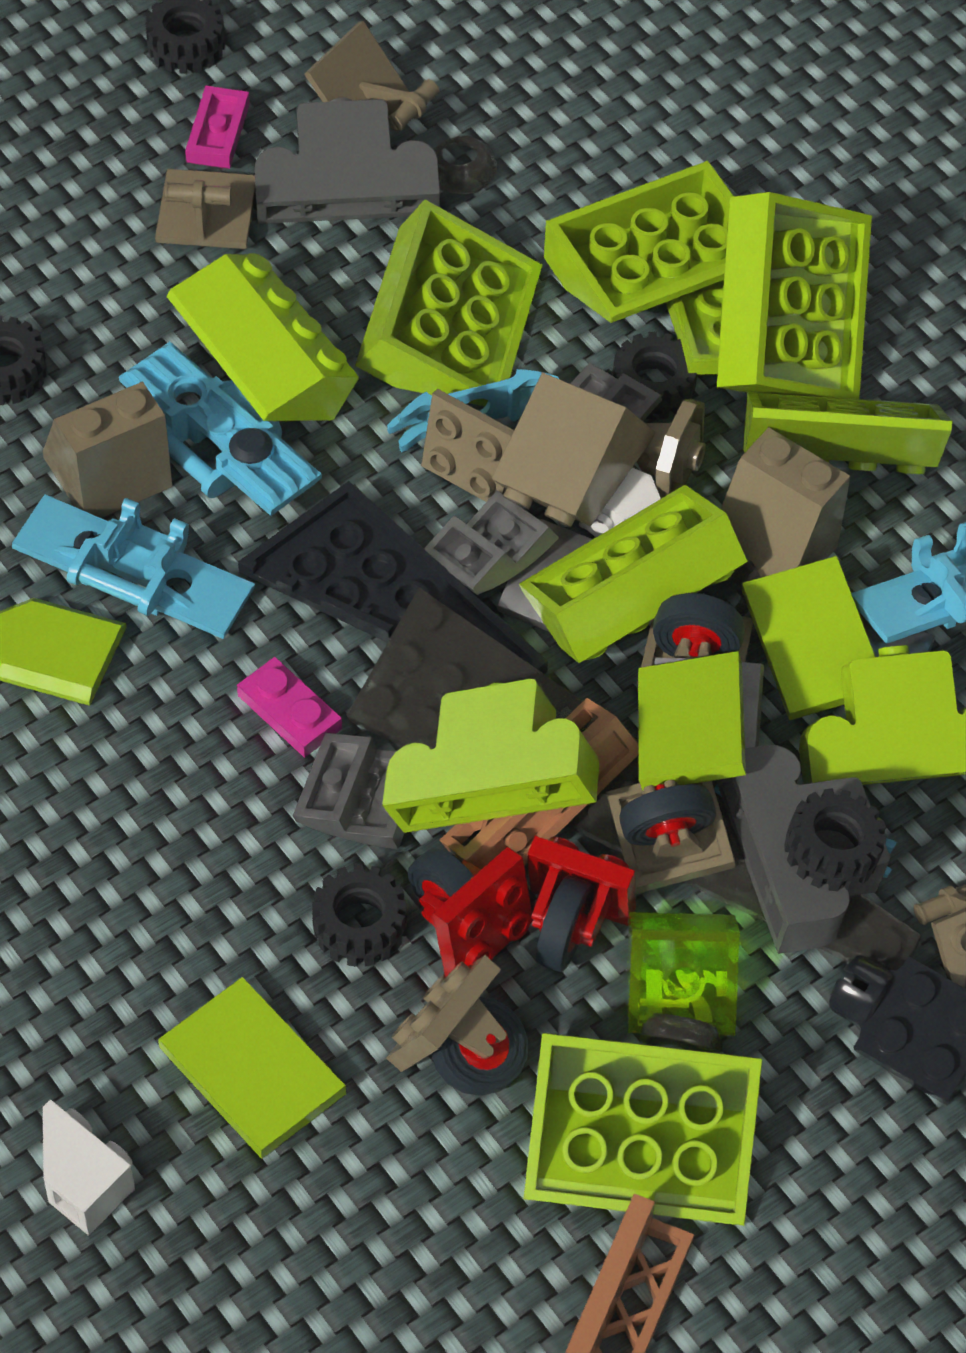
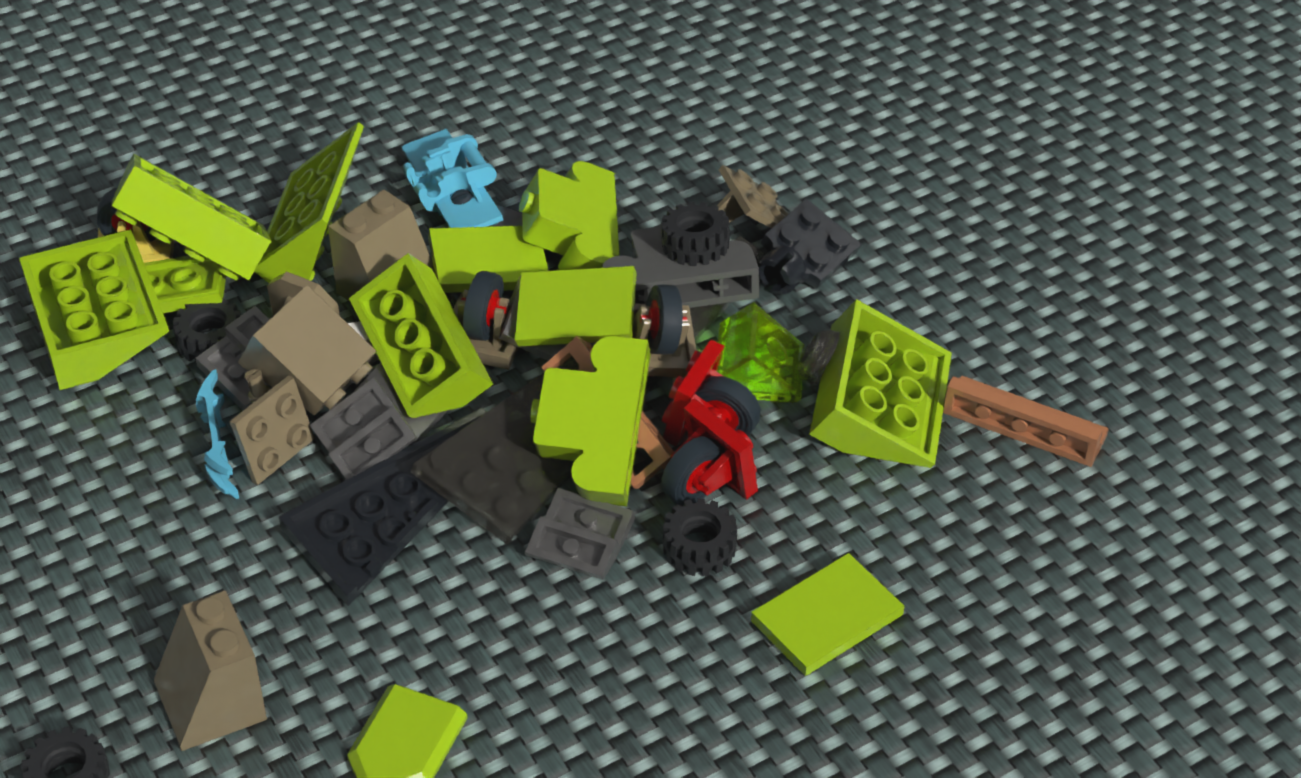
camera: 85 degrees left, 10 degrees down
medium azure piece [12,494,255,639] -> none
white slope [43,1099,135,1236] -> none
medium azure piece [119,342,322,516] -> none
lime slope [166,253,359,421] -> none
dark pink plate [237,657,342,758] -> none
lime slope [355,199,542,406] -> none
plate [386,955,528,1096] -> none

